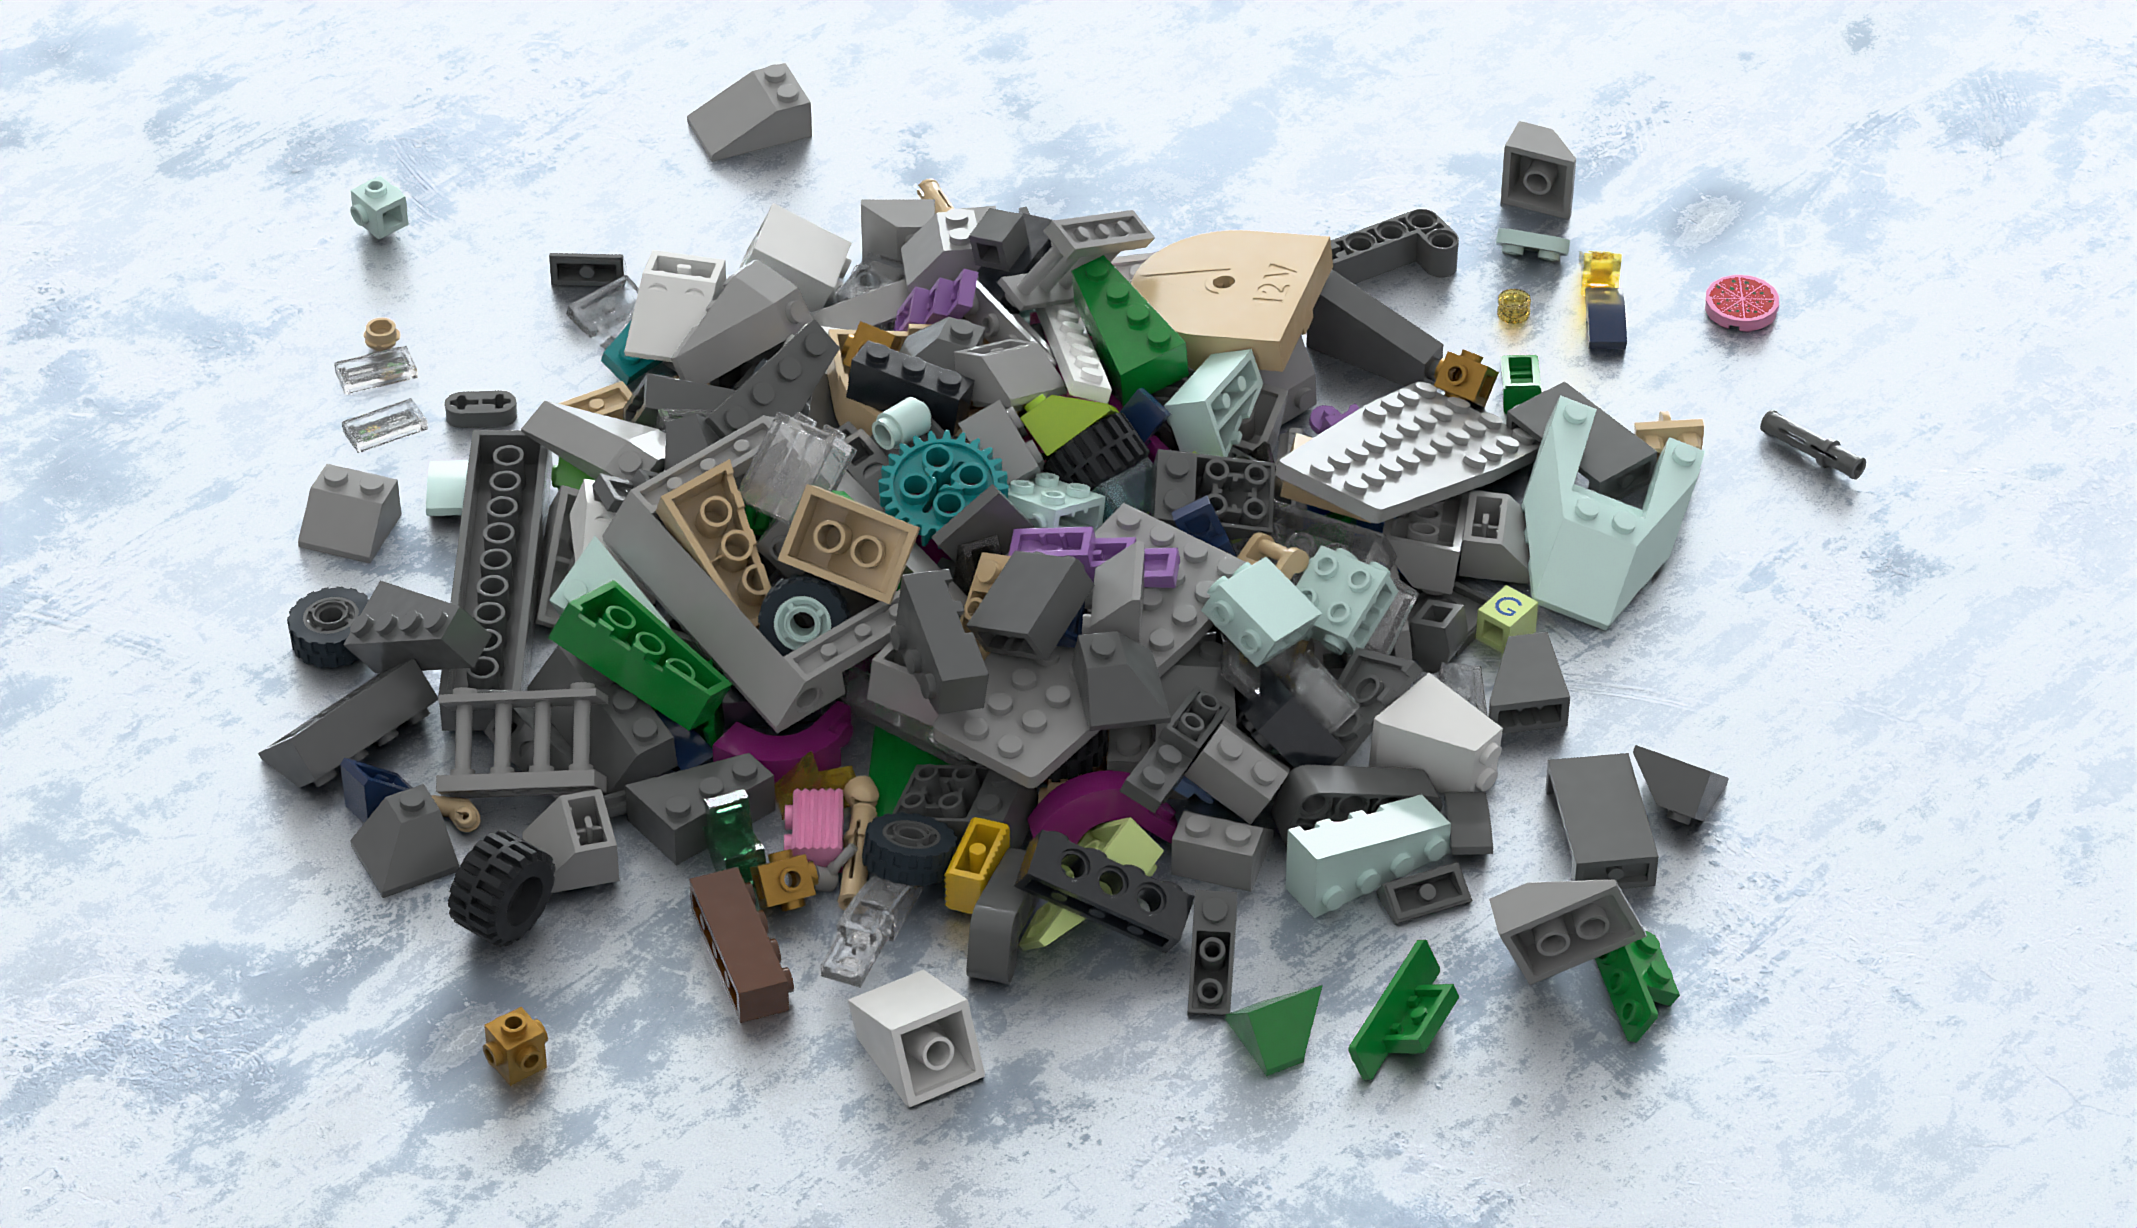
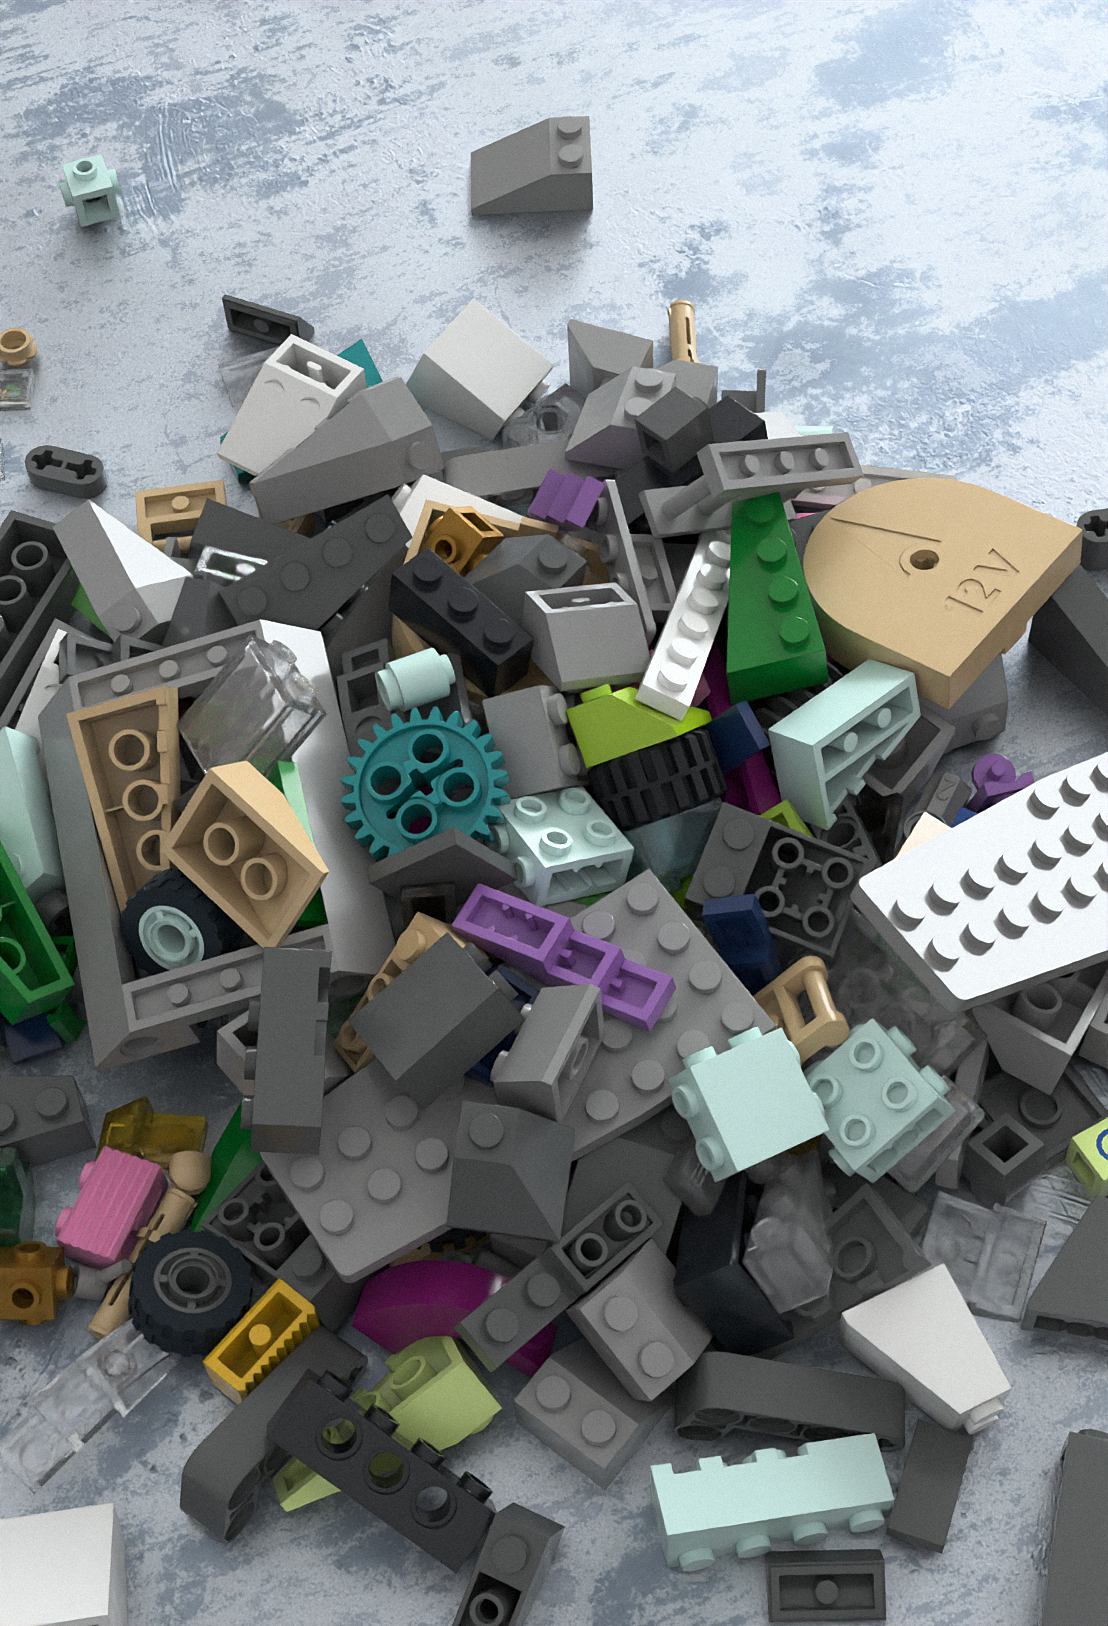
camera: 25 degrees right, 15 degrees up
magenta arch [713,700,853,790] -> none

